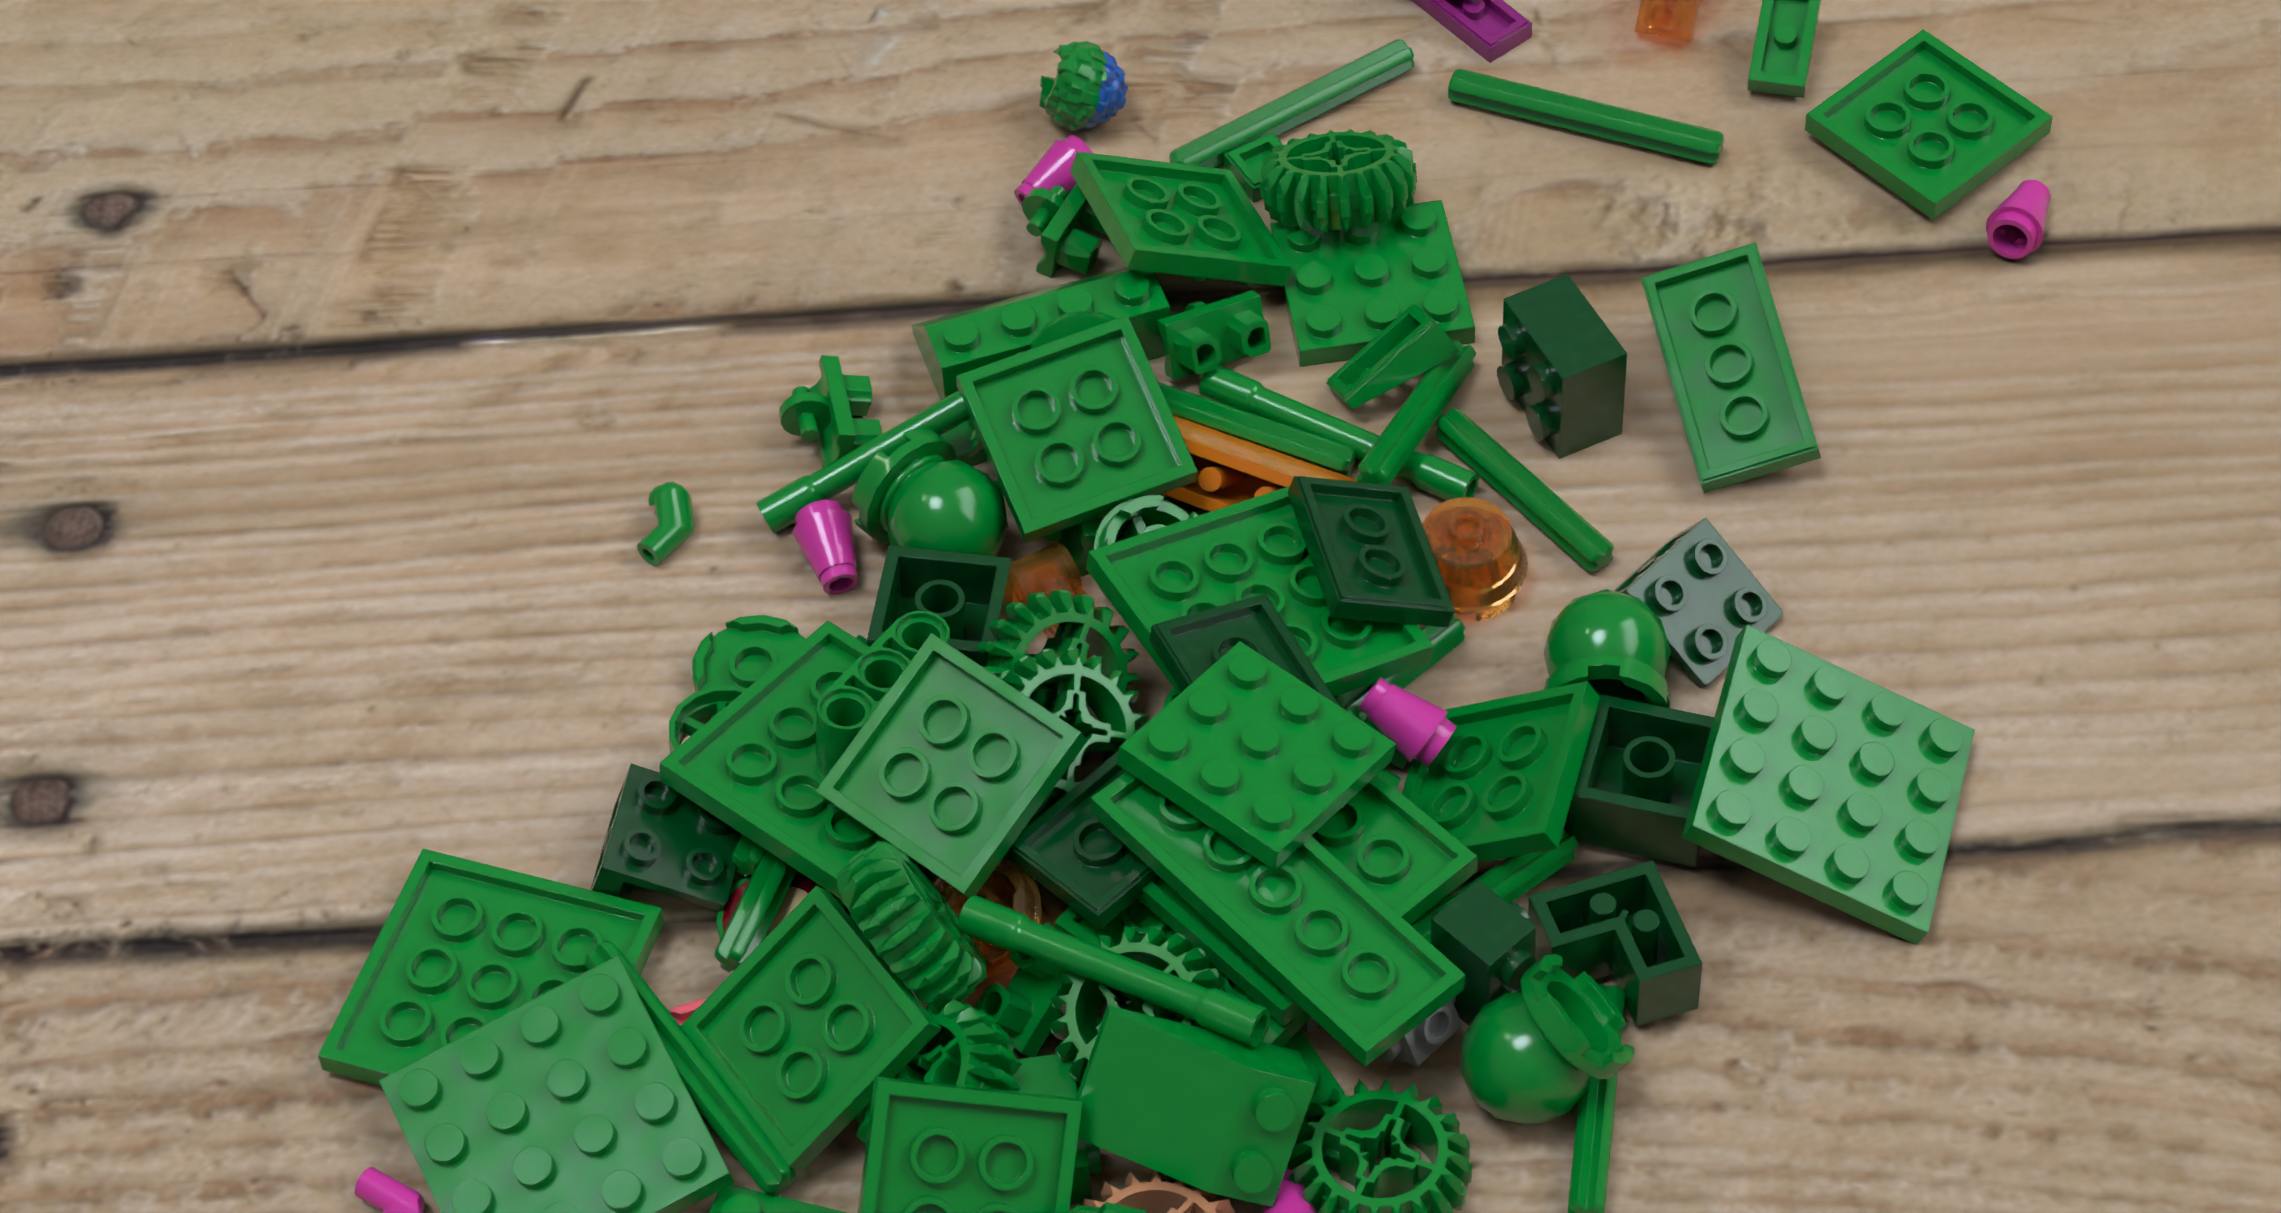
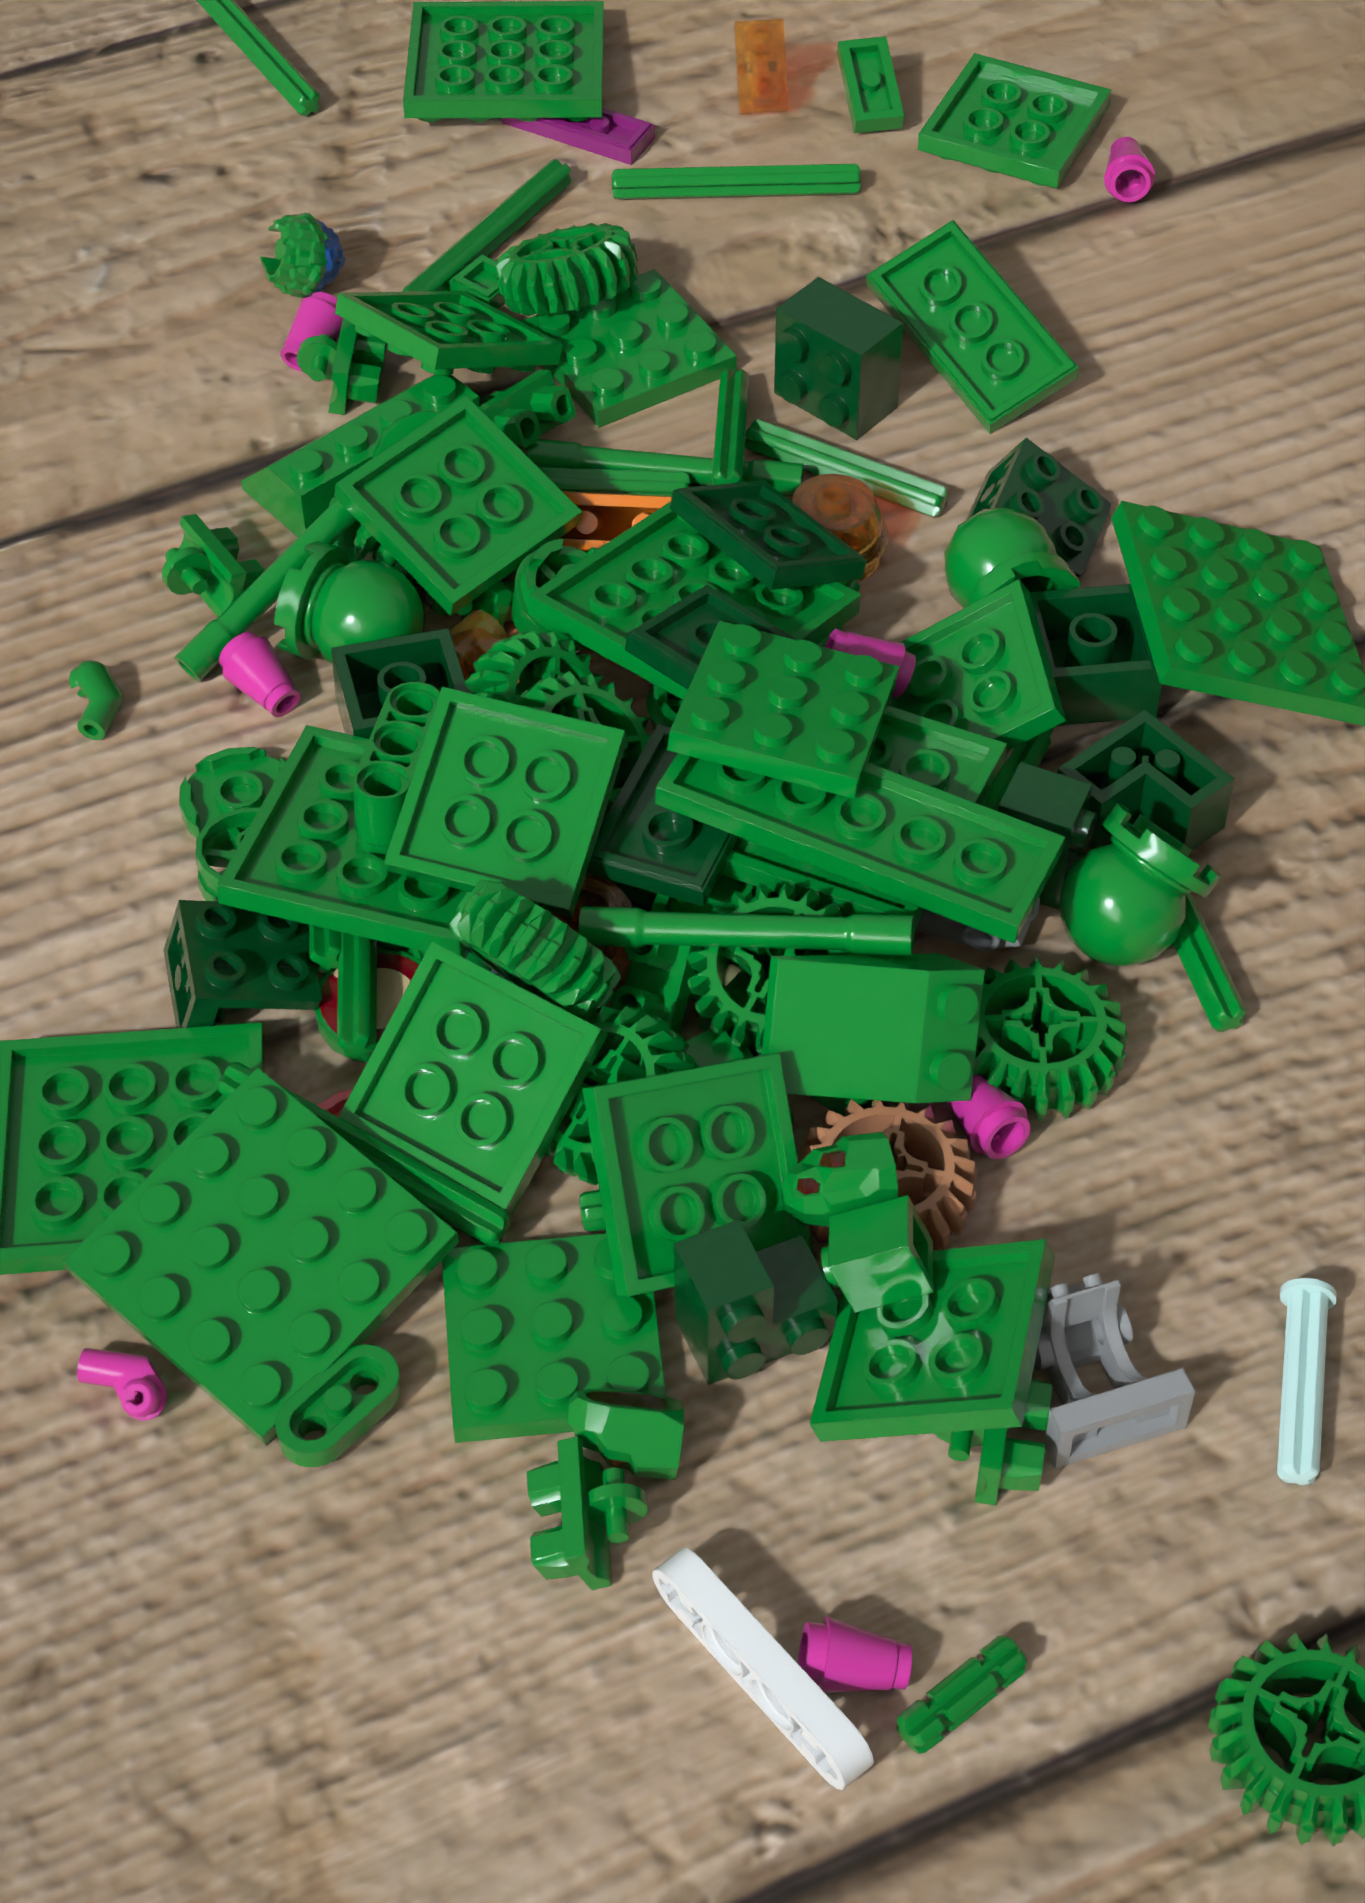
camera: 25 degrees left, 0 degrees up
green slope [1326,304,1459,409] -> none

